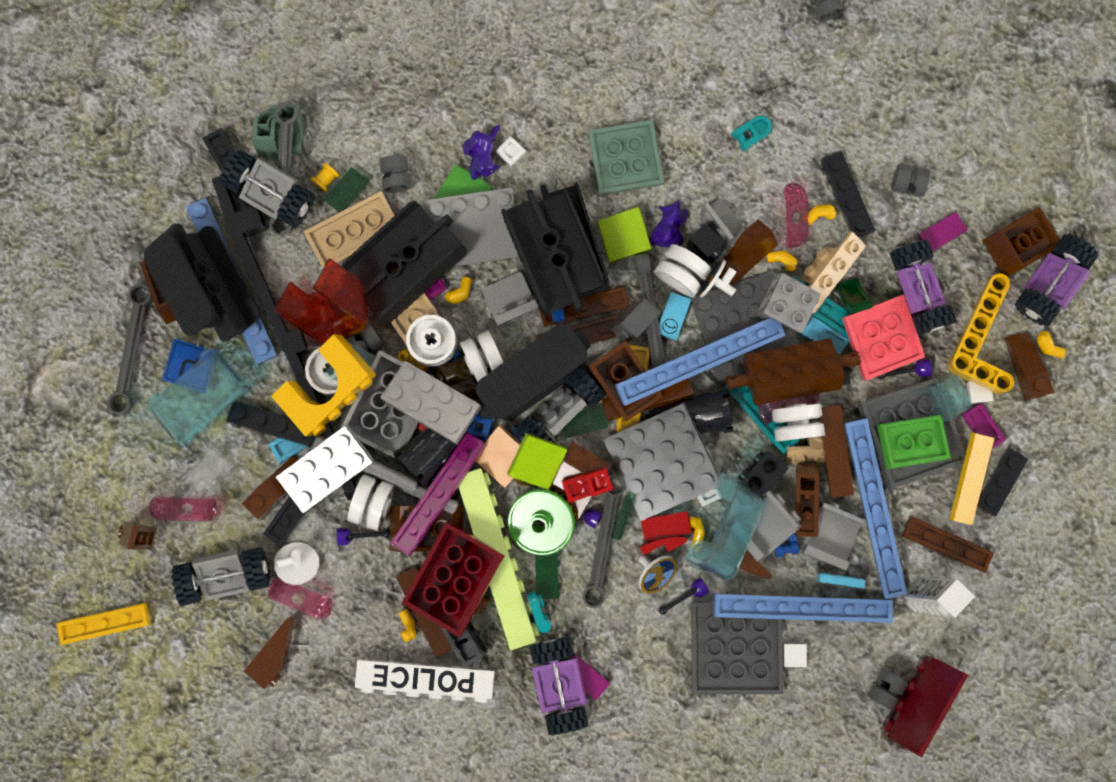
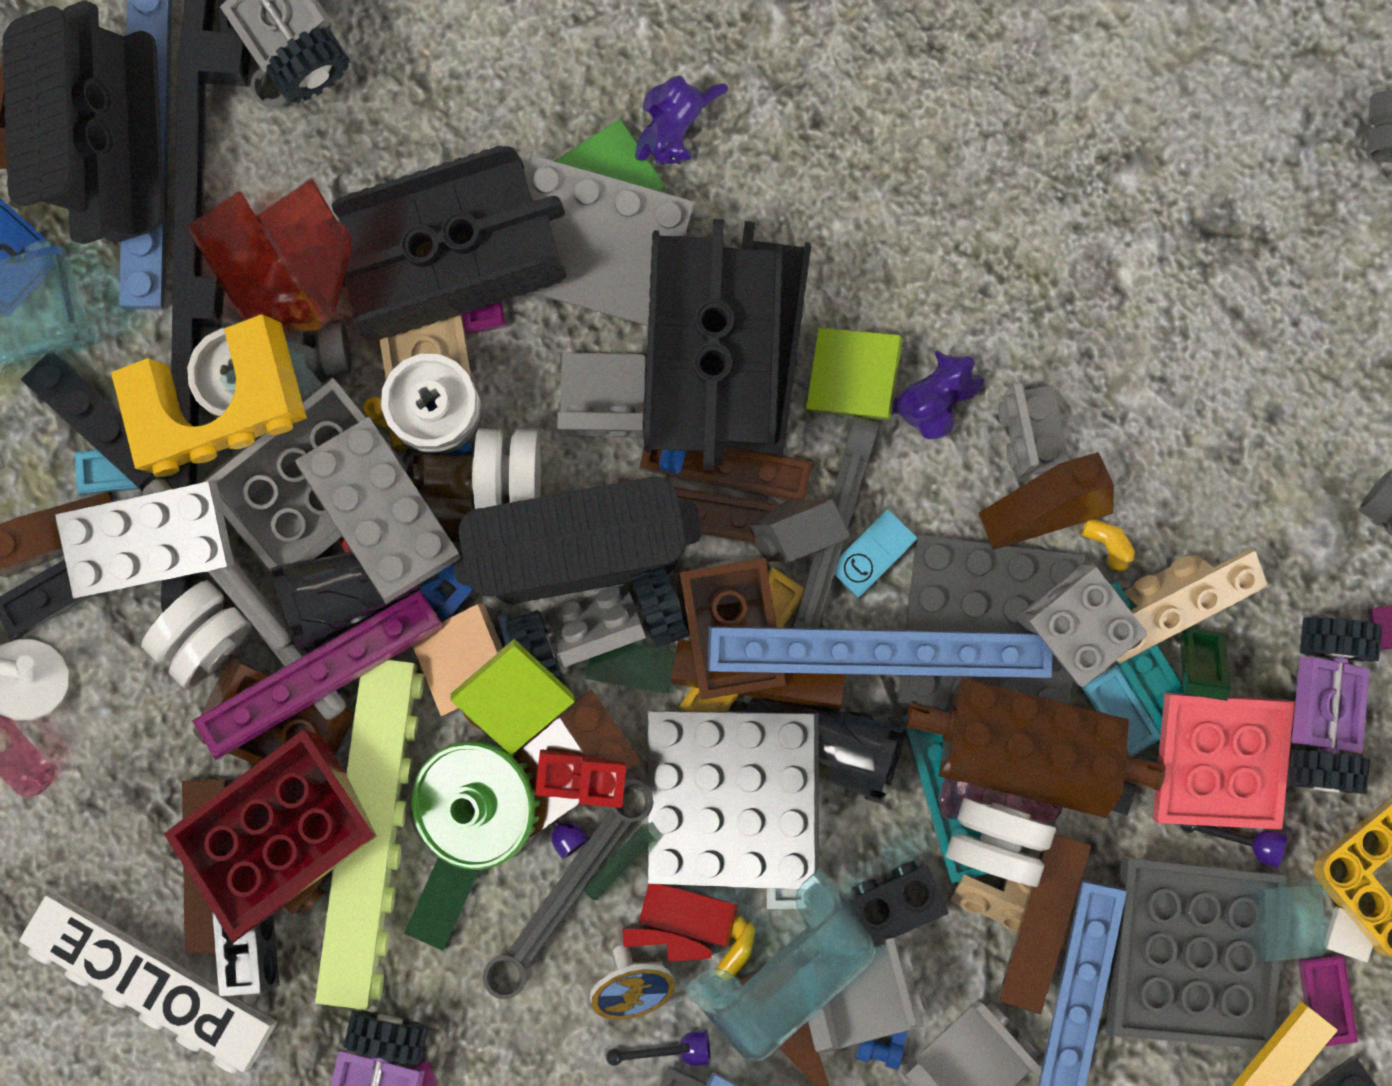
camera: 25 degrees right, 0 degrees up
tan plate [303,191,395,271] -> none
yellow bush [310,163,339,192] -> none
clear green tile [324,167,369,213] -> none
hinge [337,528,390,546] -> none
dark grey wheel [379,155,411,193] -> none
yellow arm [398,608,416,642] -> none
yellow arm [445,277,473,304] -> none
white tile [495,136,526,168] -> none
teal plate [526,591,551,633] -> none
sand green plate [588,120,664,196] -> none
white wheel [654,244,712,298] -> none
black brick [686,223,725,264] -> none
white shield [698,259,736,298] -> none
teal plate [731,116,772,152] -> none
clear pink piece [783,183,809,248] -> none
reddish brown slope [795,464,819,537] -> none
yellow arm [803,204,837,226] -> none
black plate [820,151,875,238] -> none
bright green tile [877,415,951,470] -> none

